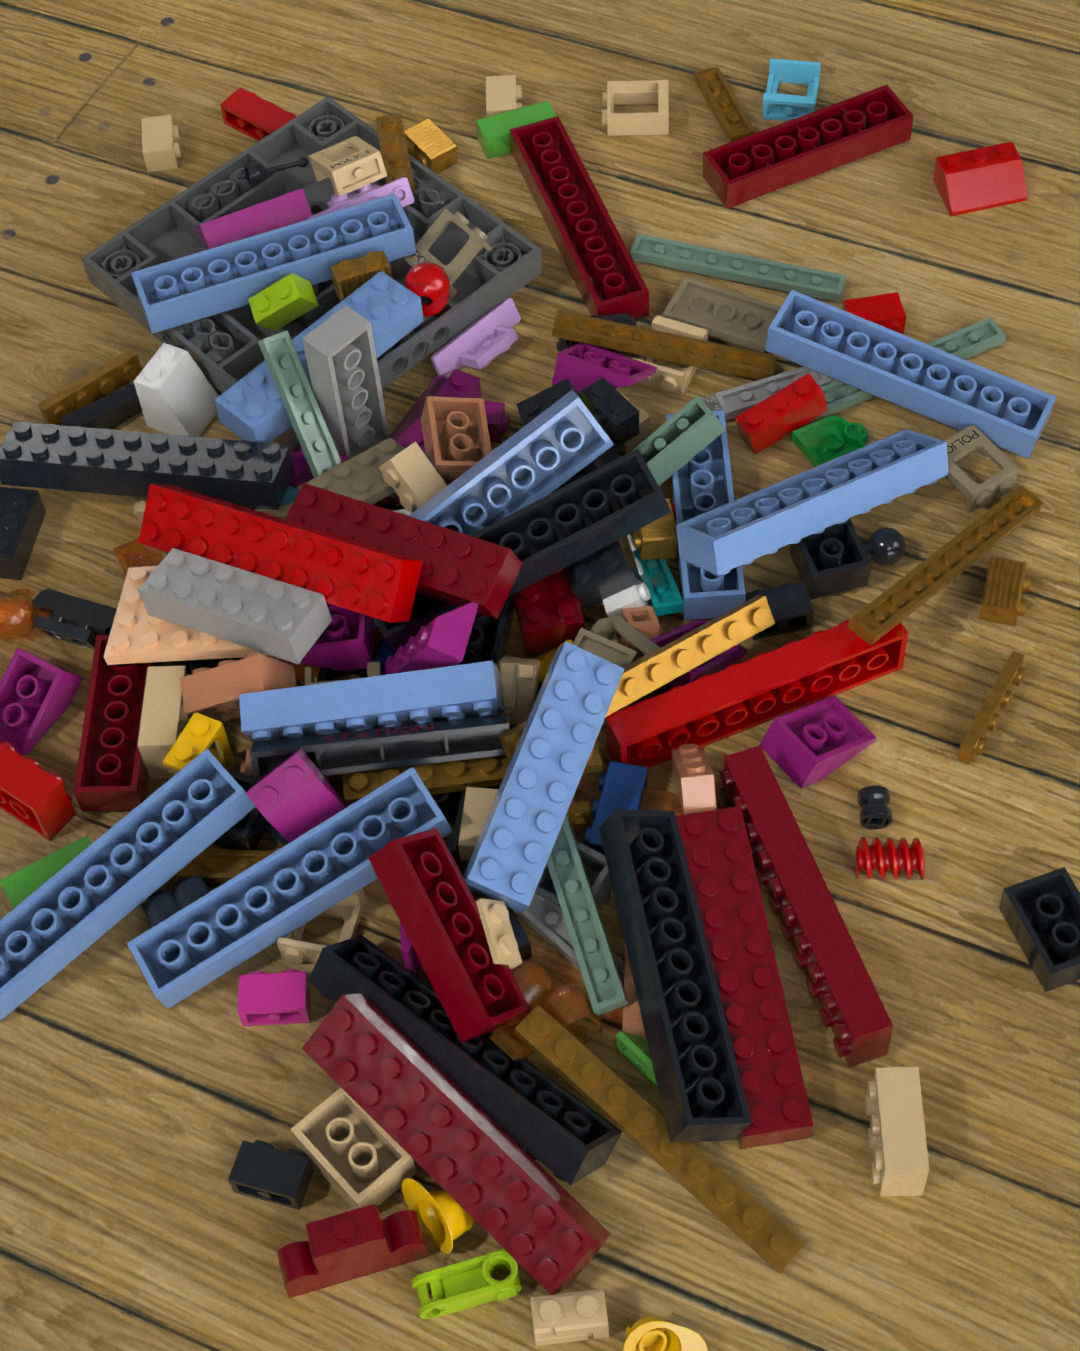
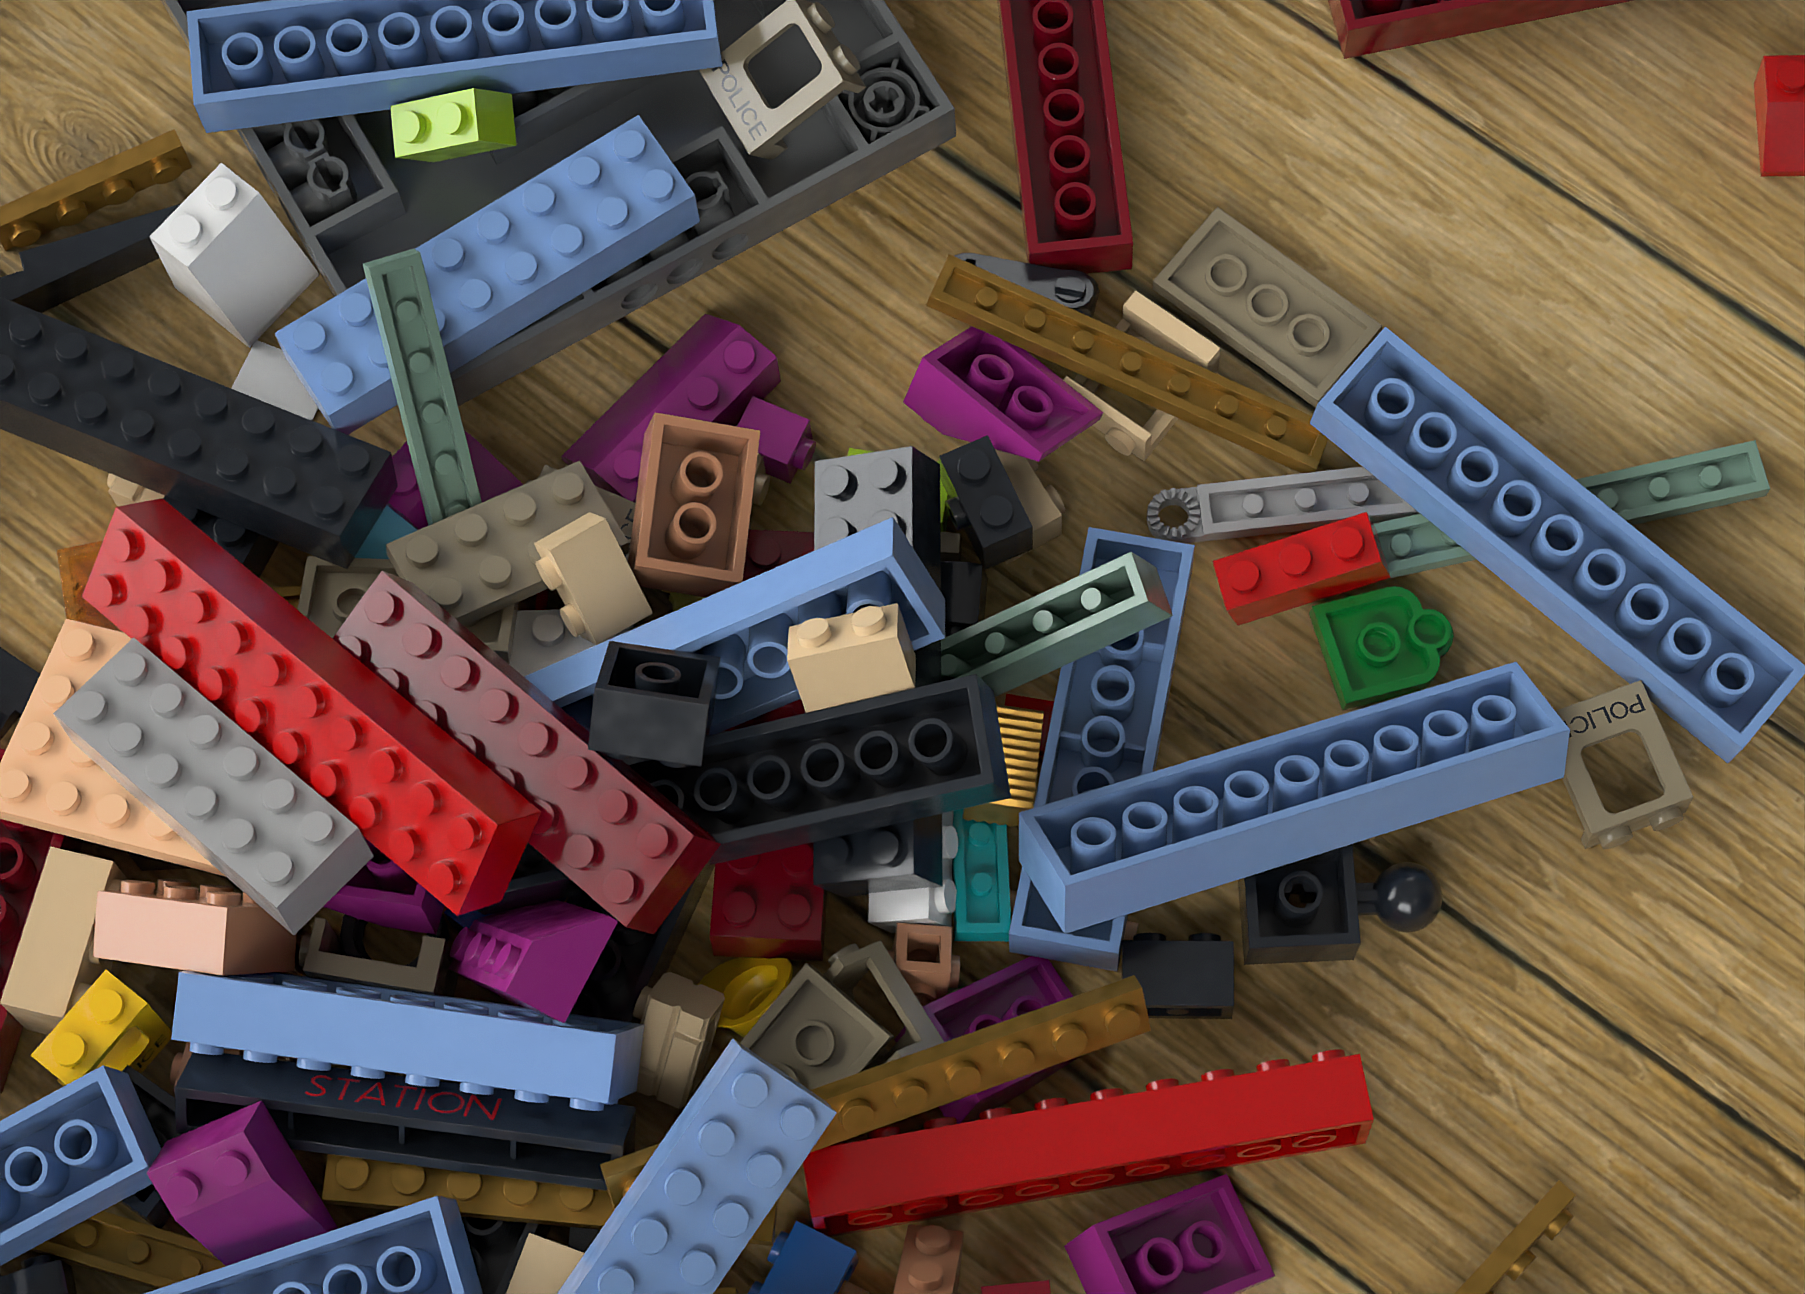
camera: 15 degrees right, 15 degrees up
light grey brick [302,305,389,459] -> none
pearl gold brick [330,250,392,302] -> none
red helmet [405,262,450,317] -> none
lavender bracket [430,297,521,376] -> none
sand green plate [630,234,847,302] -> none
red brick [843,292,906,335] -> none
pearl gold plate [847,485,1044,645] -> none
pearl gold brick [979,556,1031,626] -> none
none -> black brick [588,641,721,768]
none -> tan brick [787,603,916,713]

